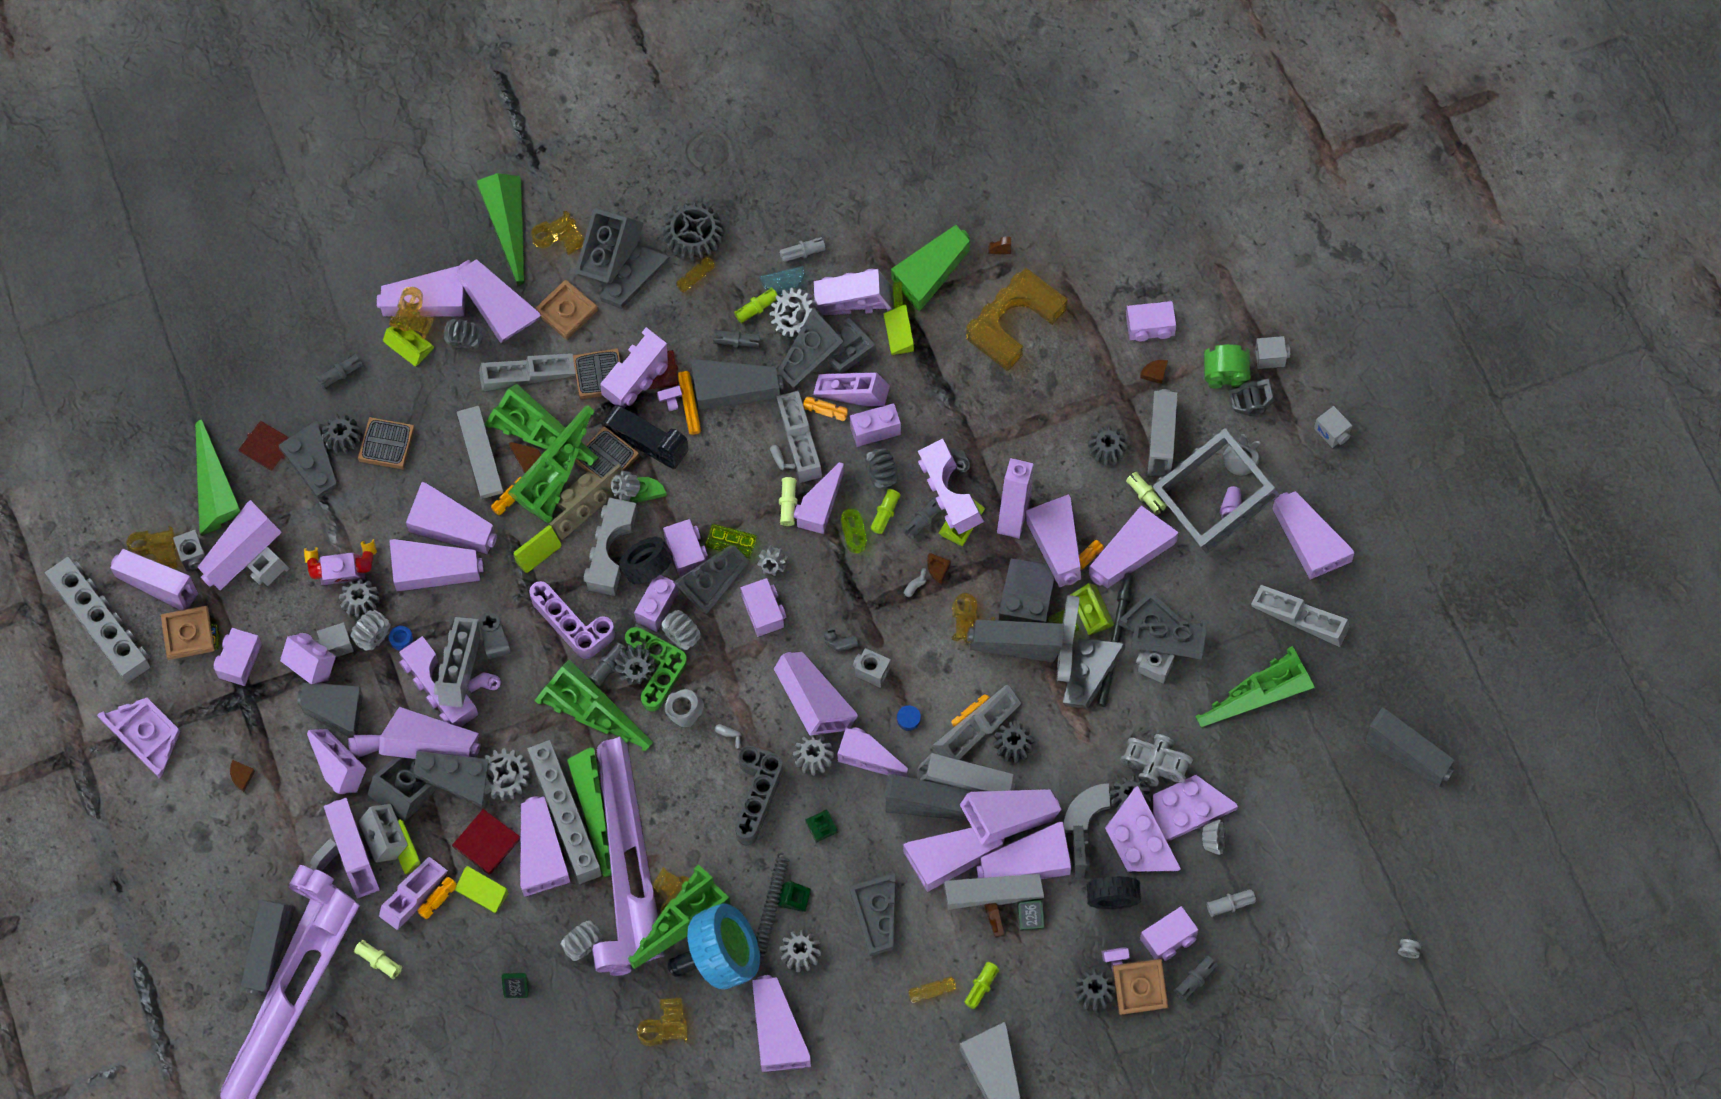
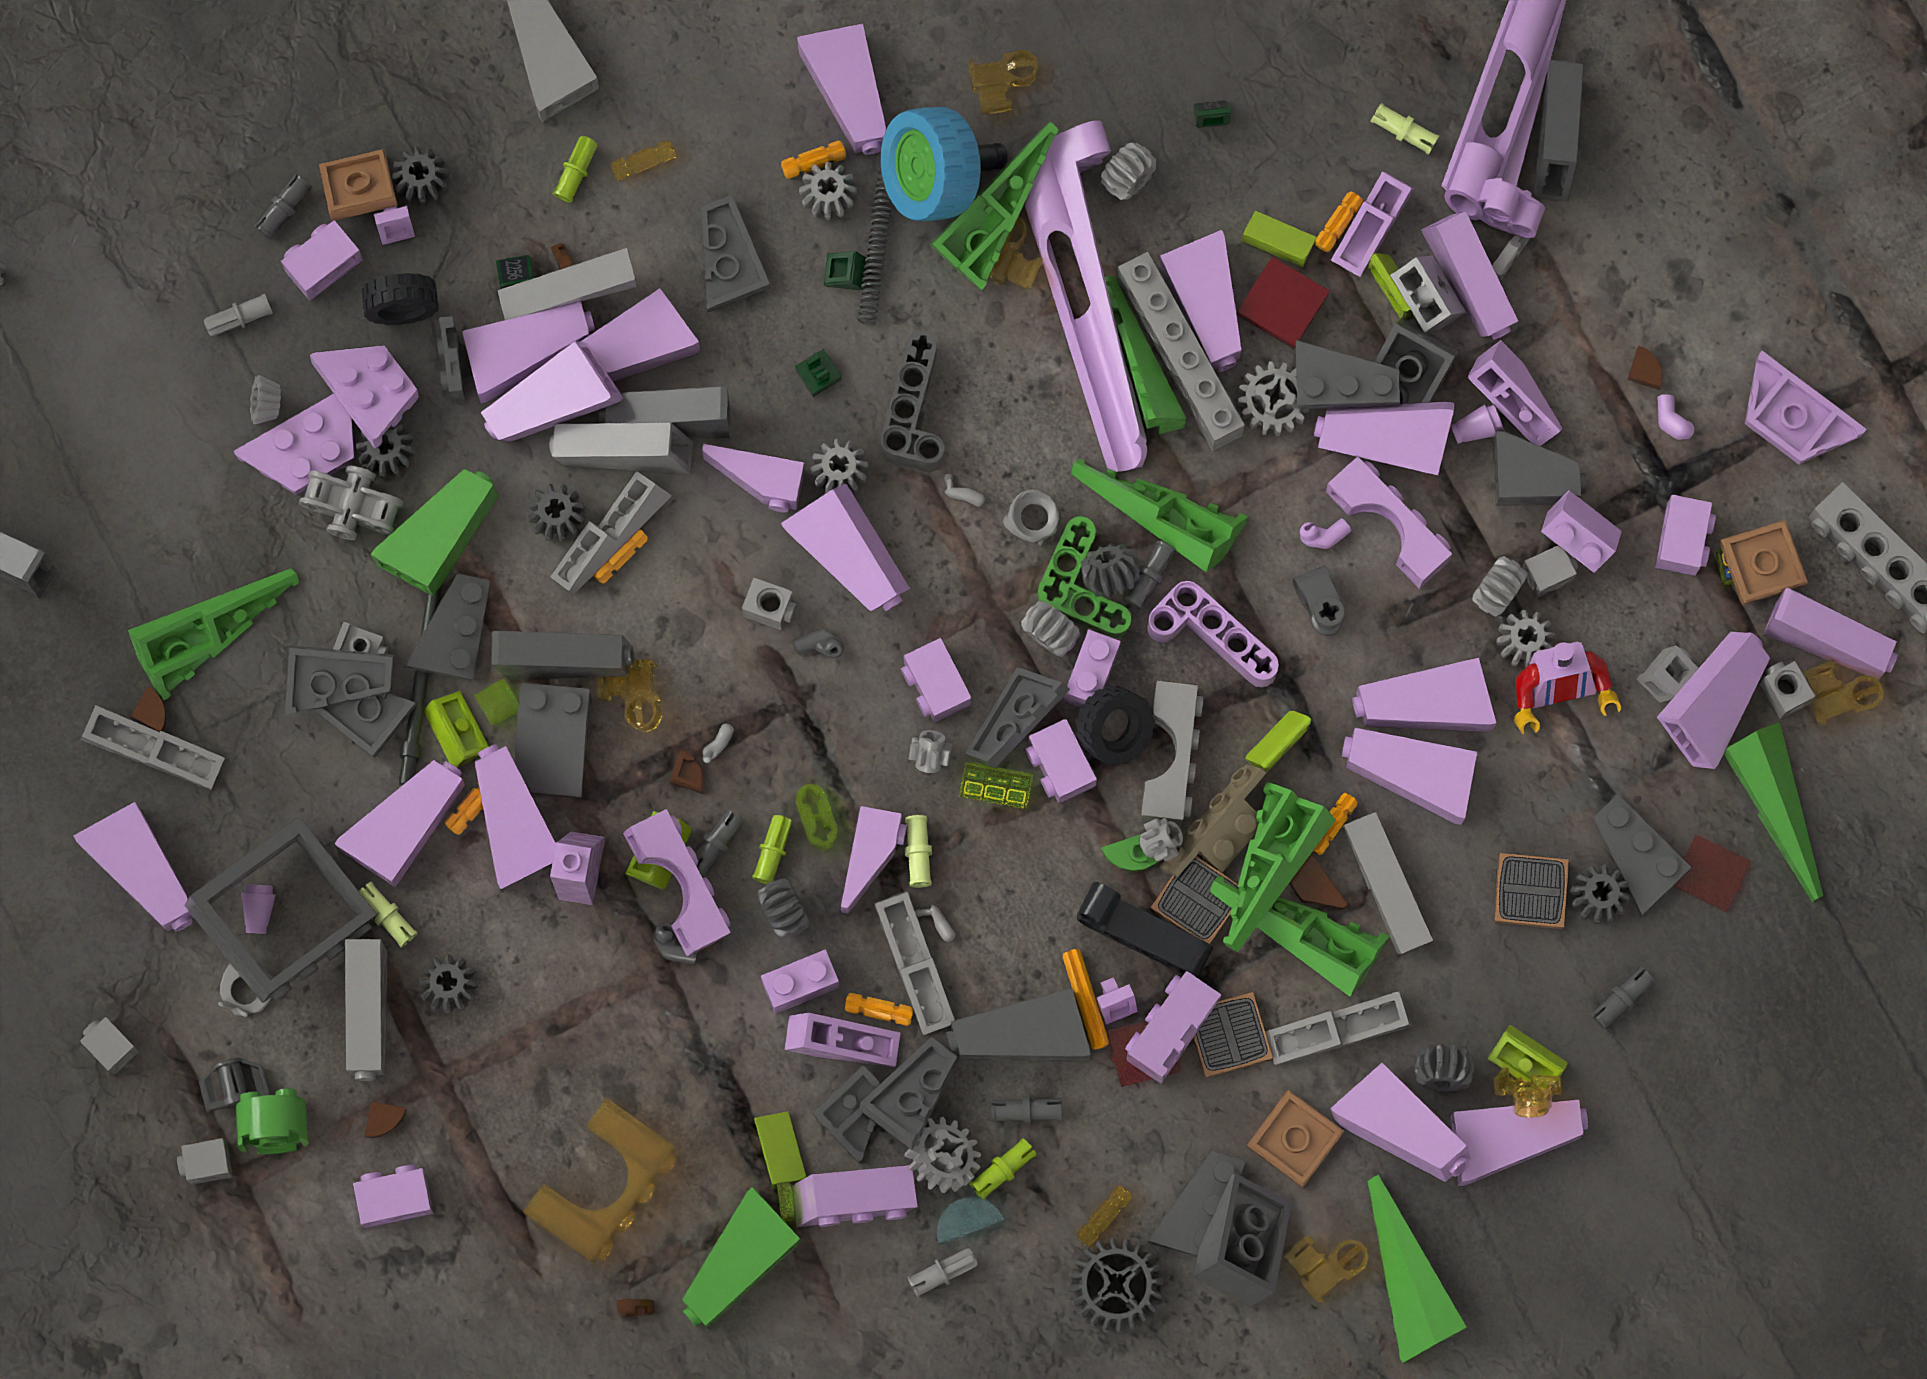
camera: 170 degrees right, 10 degrees up
blue tile [389,626,413,651] -> none
light grey brick [434,617,481,707] -> none
blue tile [897,705,921,731] -> none
light grey beam [1057,595,1079,682] -> none
light grey tile [1063,783,1110,833] -> none
none -> reddish brown tile [131,687,166,732]
none -> bright green slope [371,469,499,596]
none -> light orange axle [781,140,846,179]
none -> lavender arm [1657,395,1694,440]

